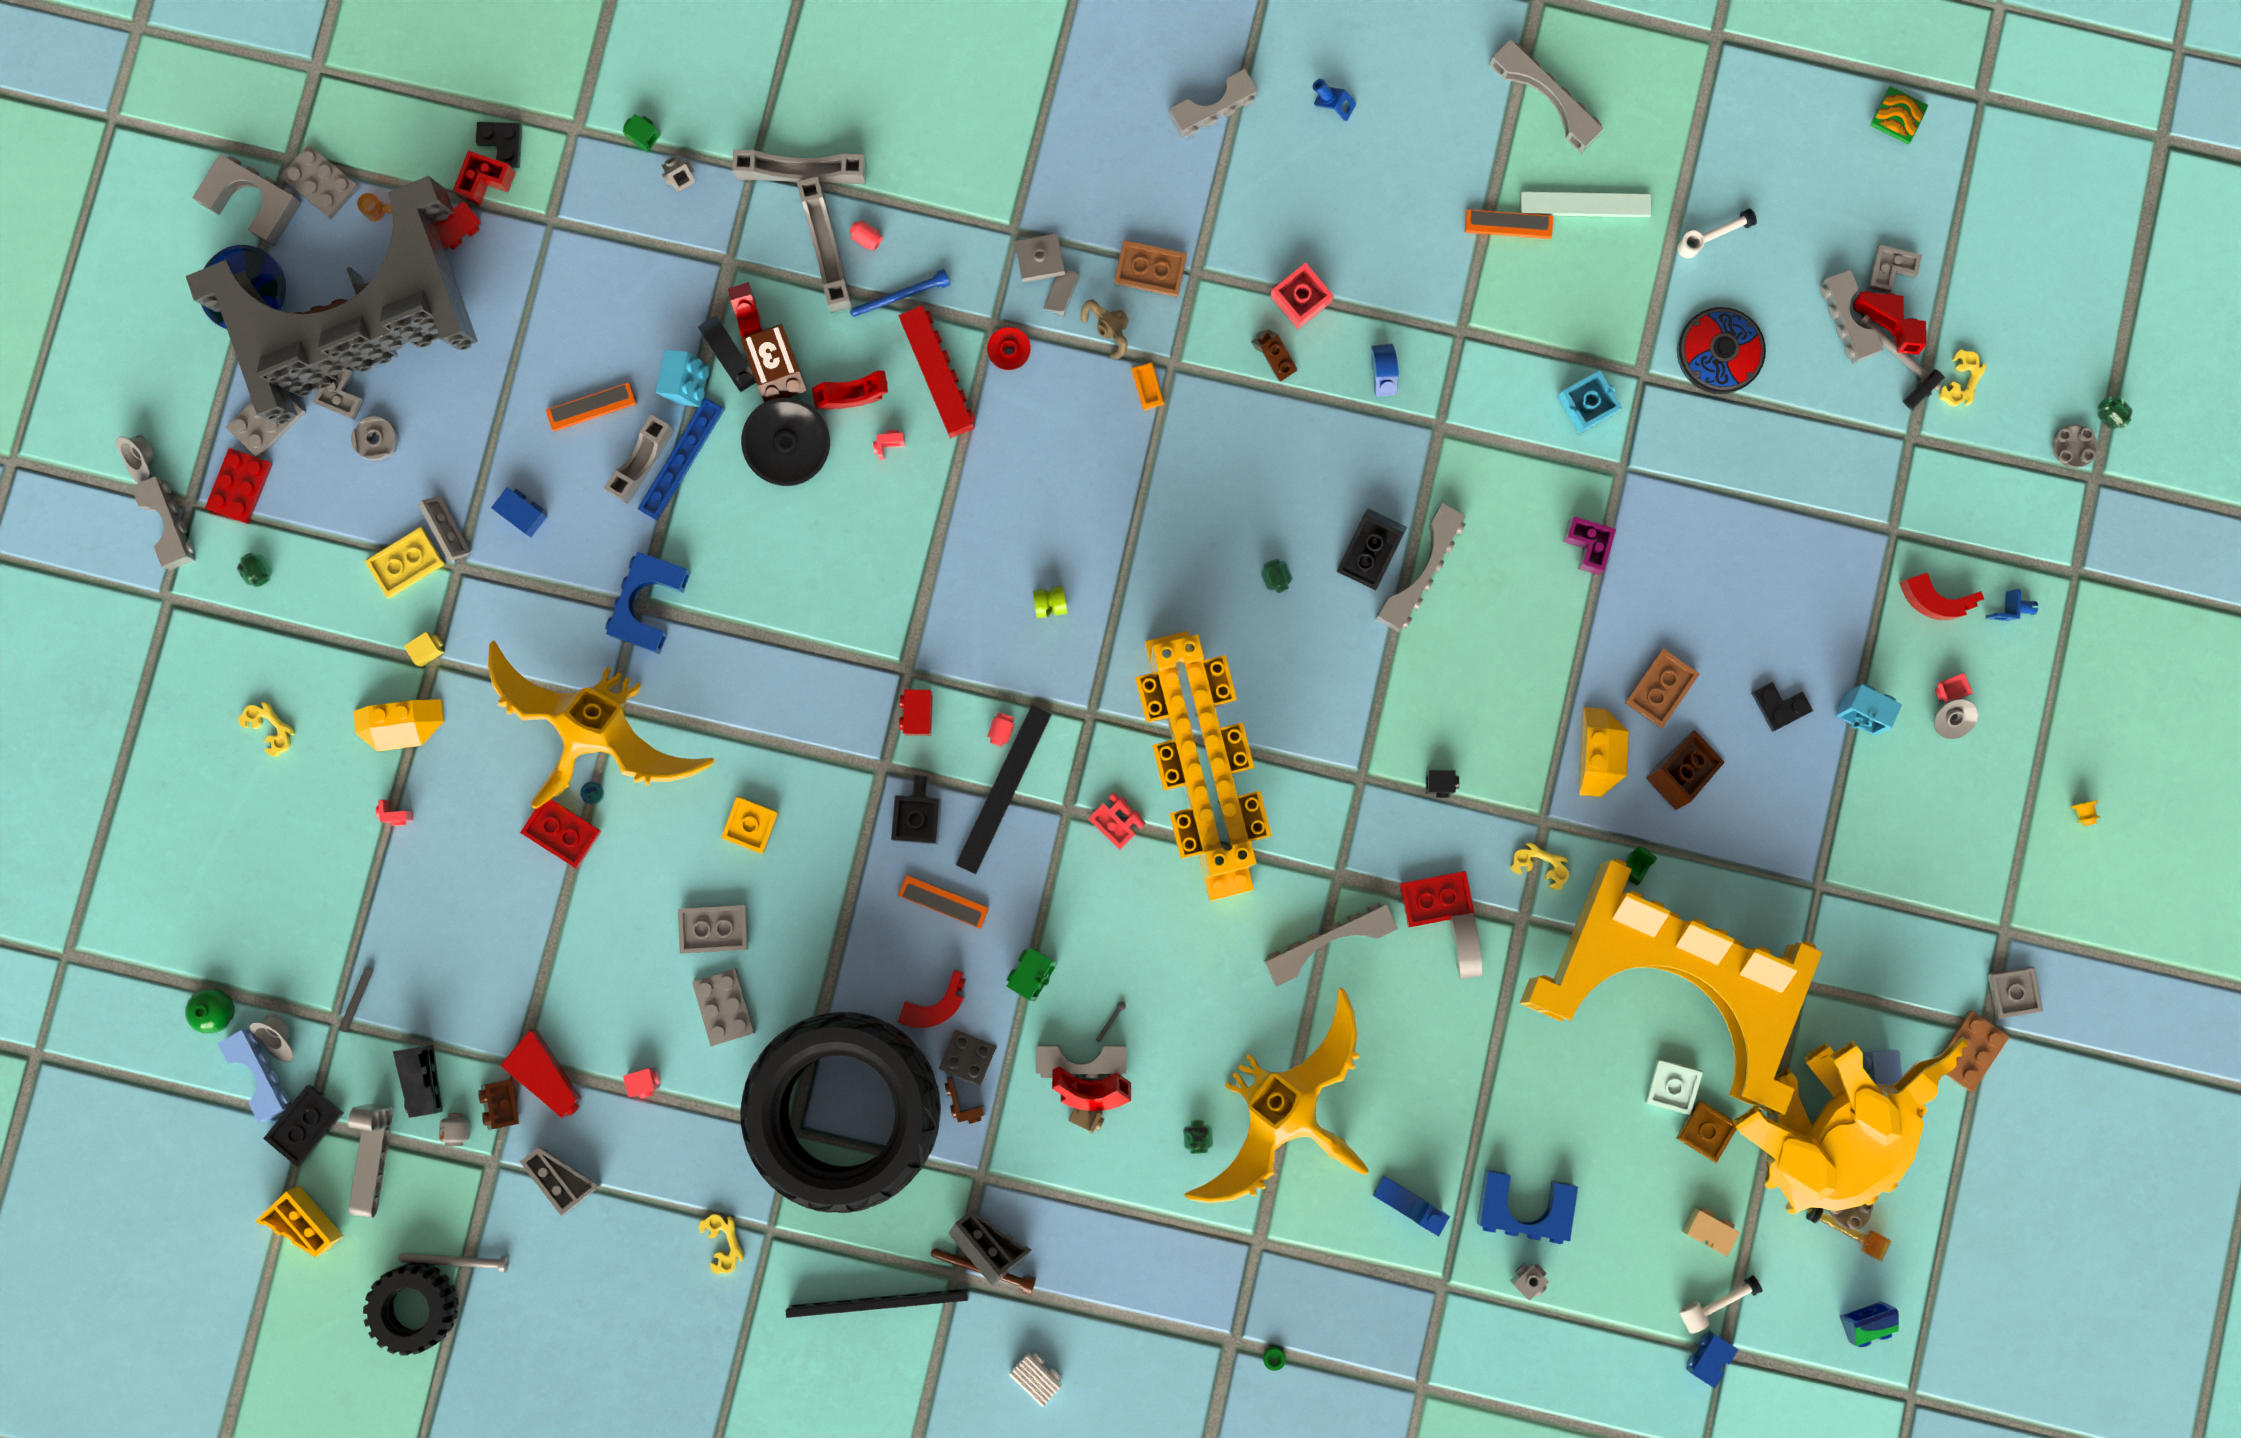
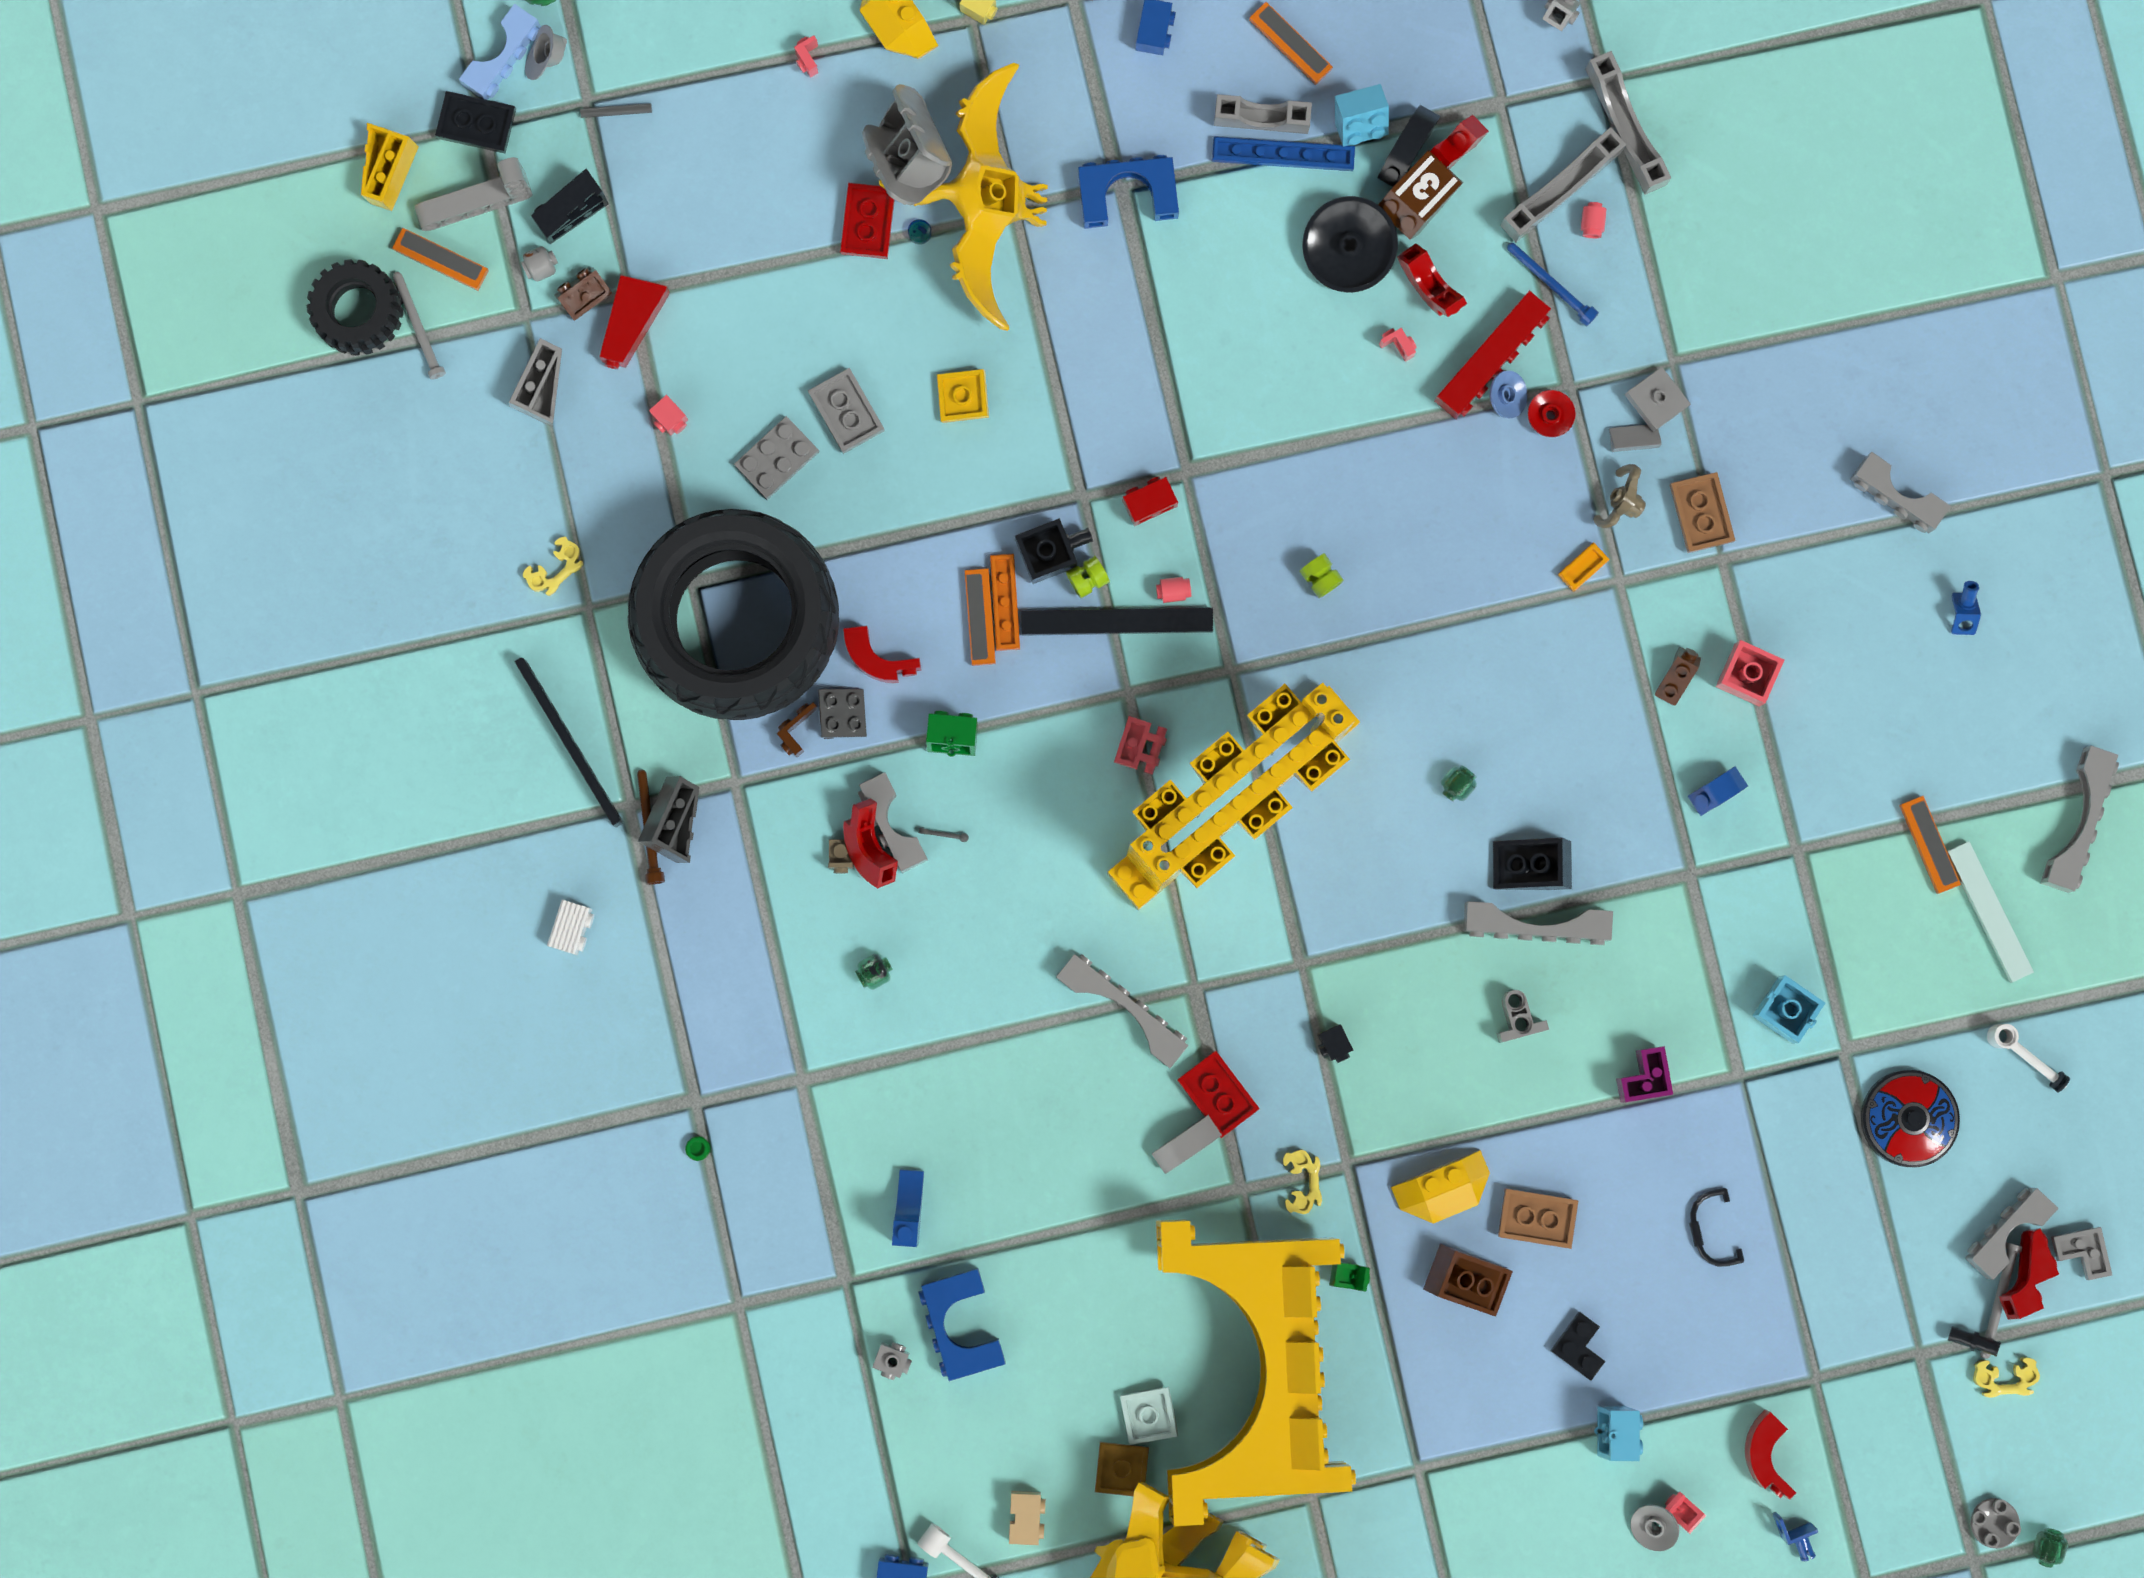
camera: 60 degrees right, 0 degrees up
yellow animal [1184,988,1368,1203] -> none
none -> tile [392,228,489,291]
none -> light grey animal [862,84,952,205]
none -> orange tile [990,554,1020,651]
none -> lime wheel [1066,555,1110,599]
none -> medium blue dish [1490,371,1527,419]
none -> light grey tile [1497,990,1549,1043]
none -> black piece [1689,1188,1744,1267]

